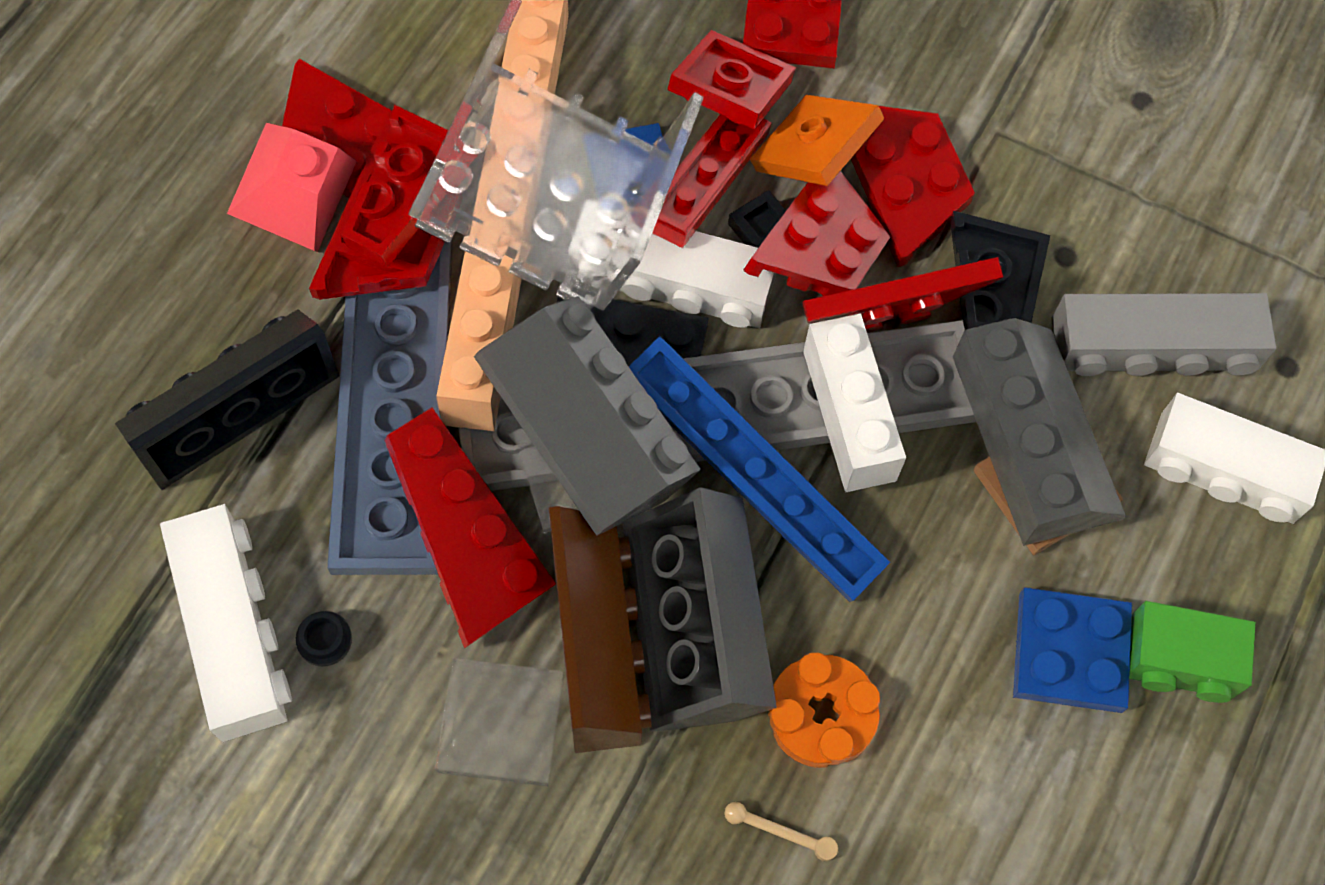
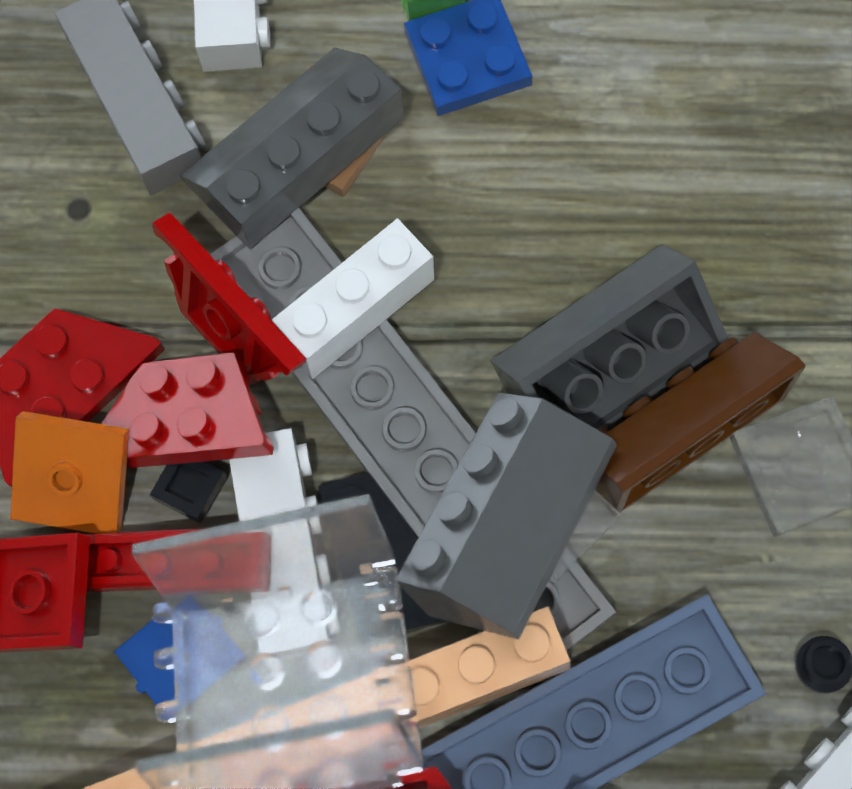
camera: 110 degrees left, 5 degrees up
red wing [384,407,556,649] -> none
blue plate [629,336,890,602] -> none
tan hinge [724,802,838,861] -> none
orange plate [768,652,880,768] -> none
black wing [950,211,1051,330] -> none

